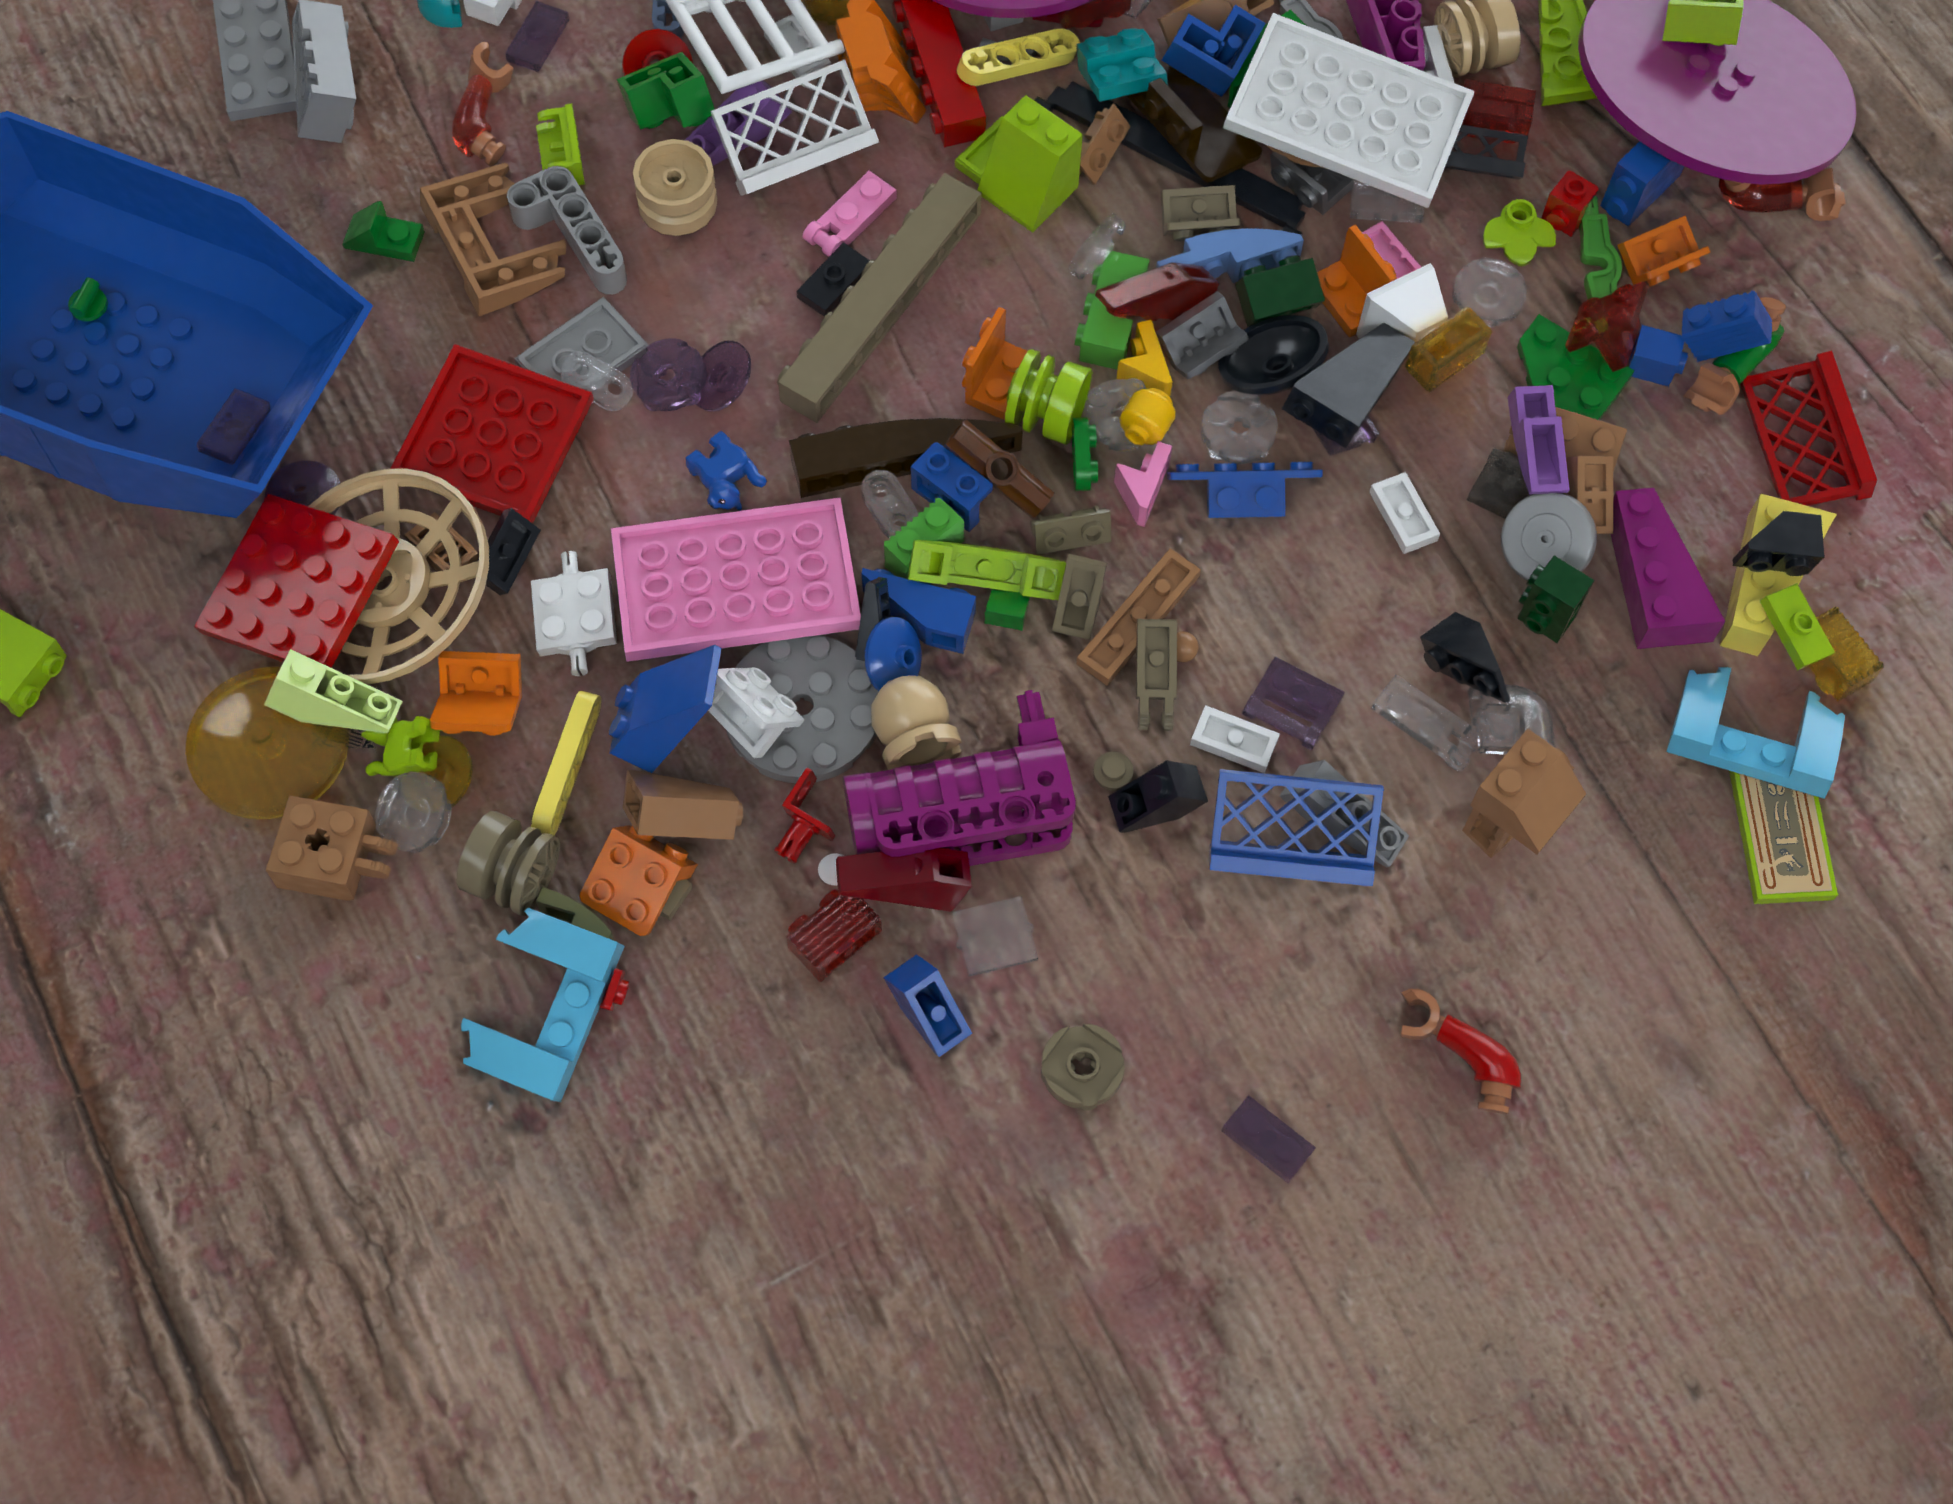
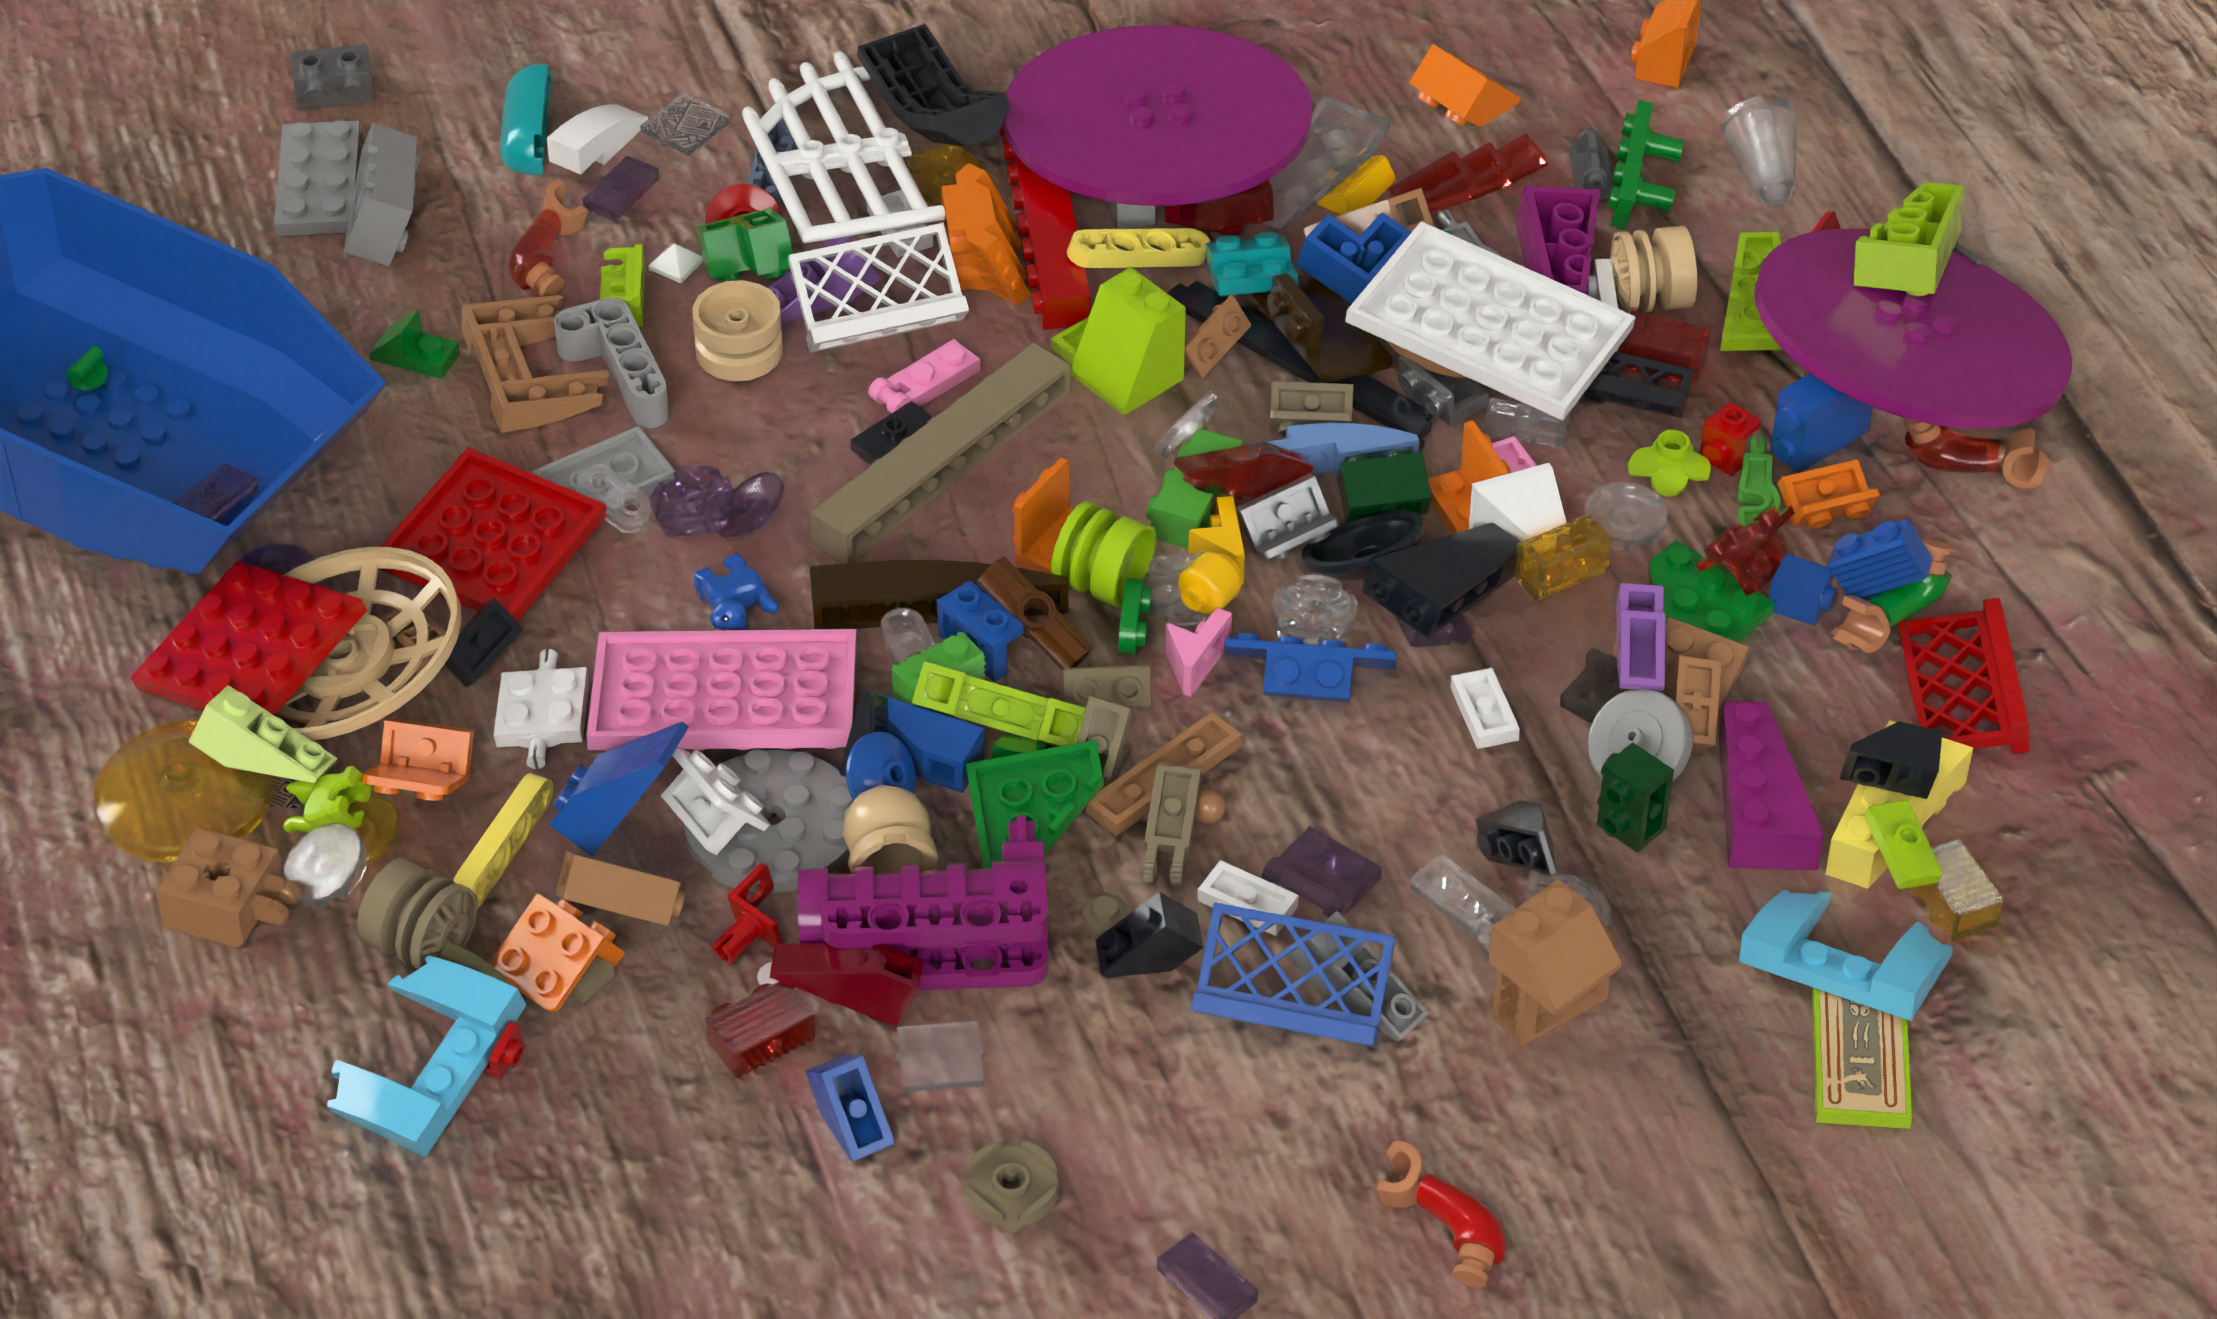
camera: 10 degrees right, 20 degrees down
none -> white slope [648,243,703,283]
none -> green plate [966,740,1104,869]

